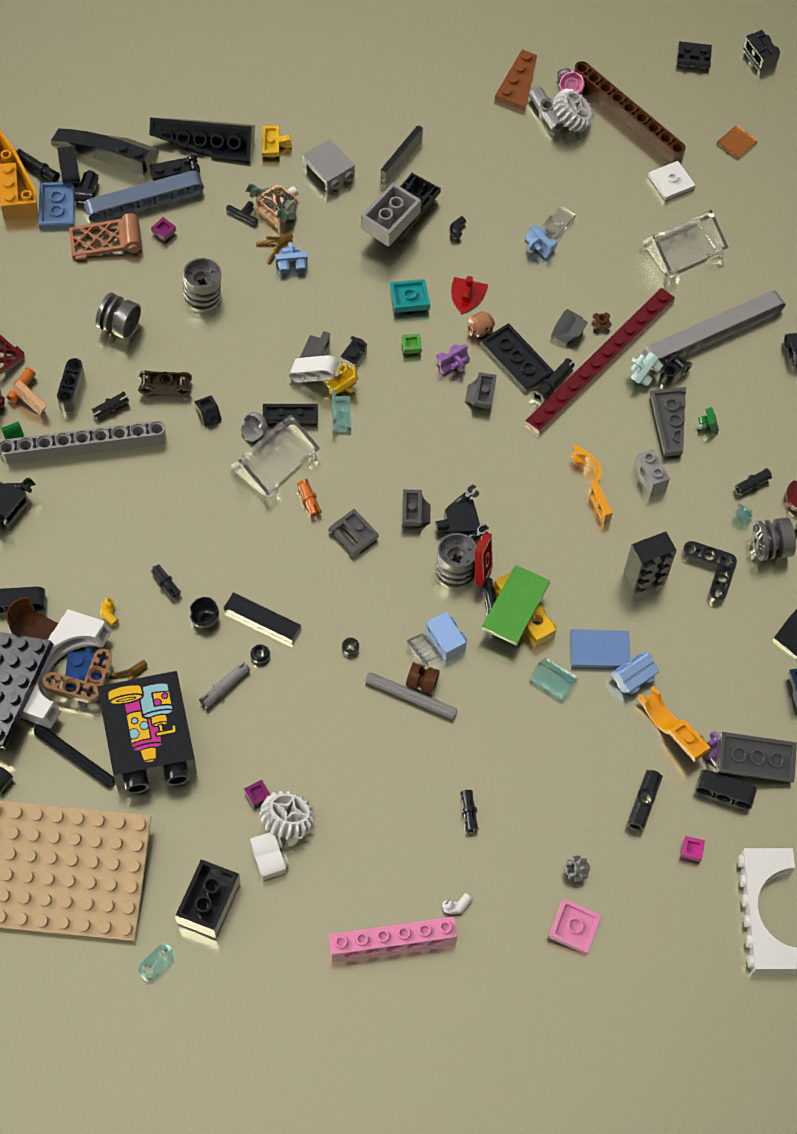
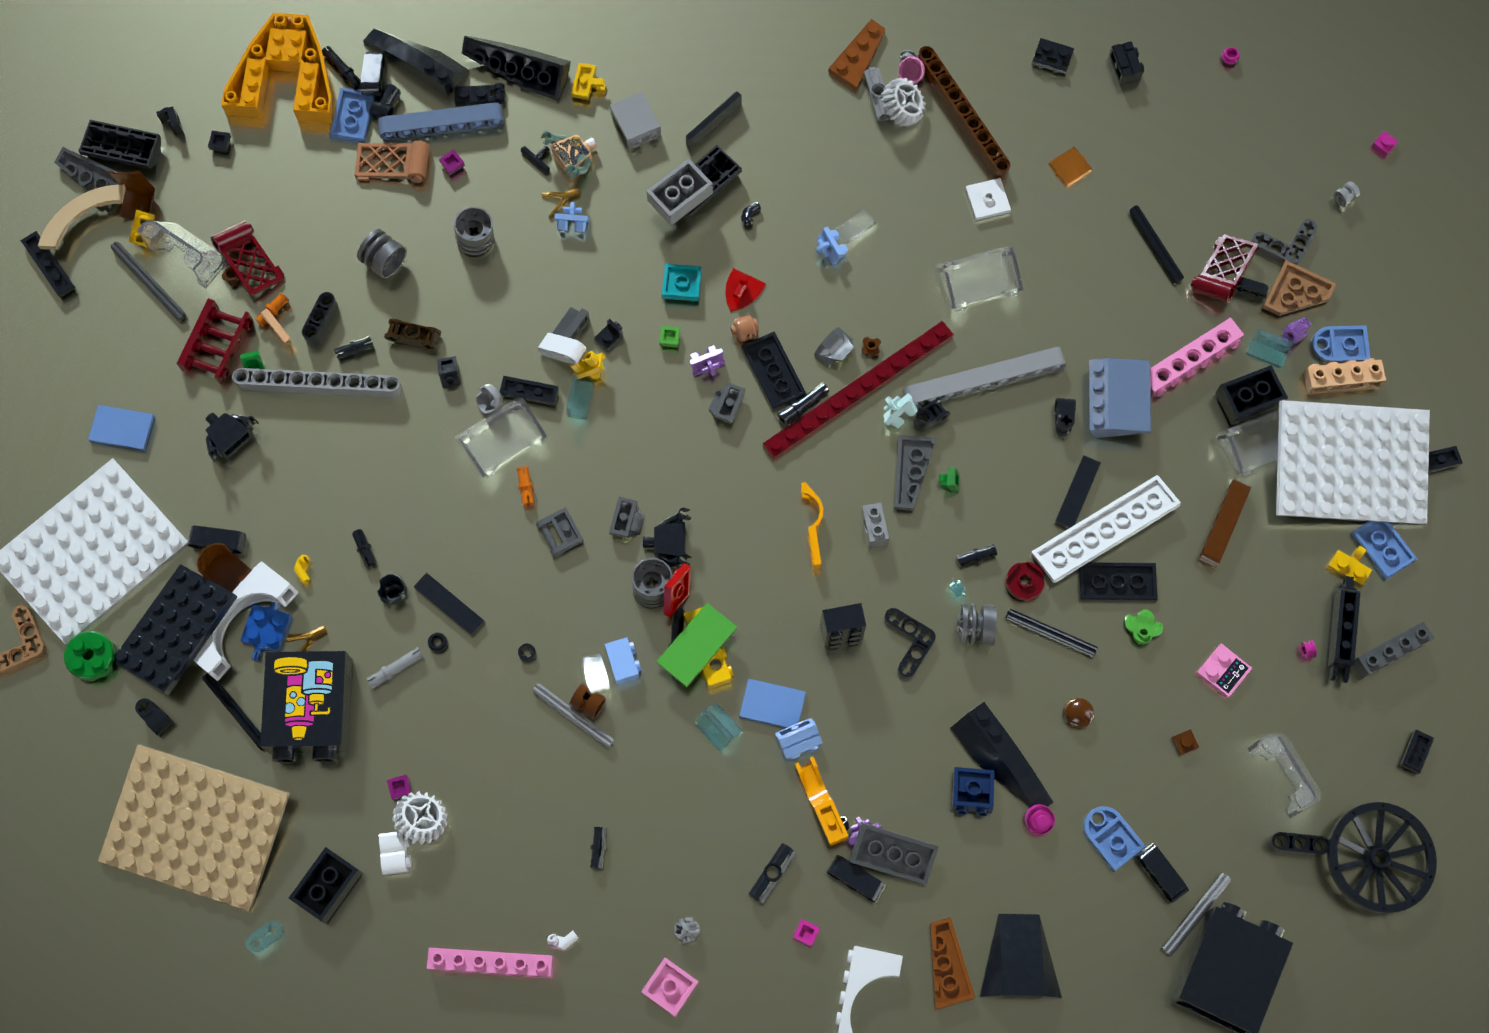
camera: 15 degrees right, 10 degrees up
medium nougat beam [43,649,112,704] -> none

